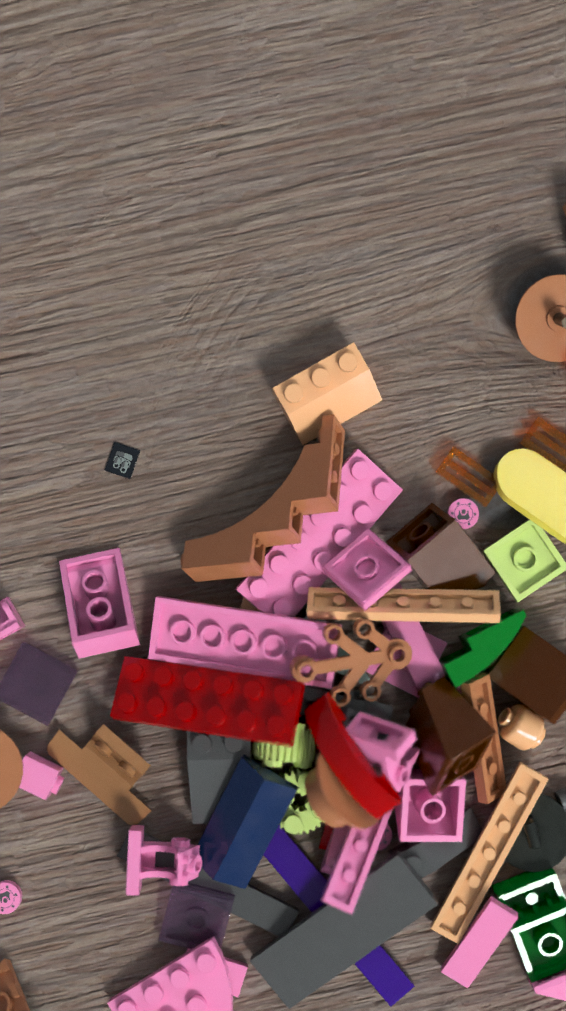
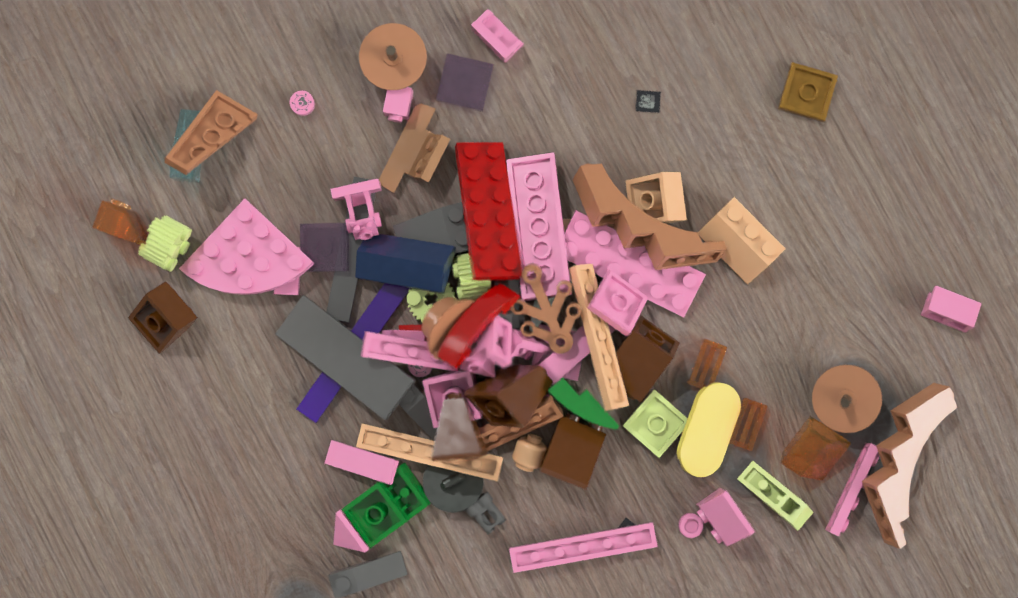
camera: 80 degrees right, 0 degrees up
bright pink slope [59,548,140,659] -> none
bright pink tile [447,498,479,530] -> none
none -> slope [432,393,488,461]
none -> bright pink hinge [498,328,551,364]
none -> light nougat slope [626,172,687,224]
none -> pearl gold tile [778,62,838,122]
none -> bright pink hinge [921,286,981,333]

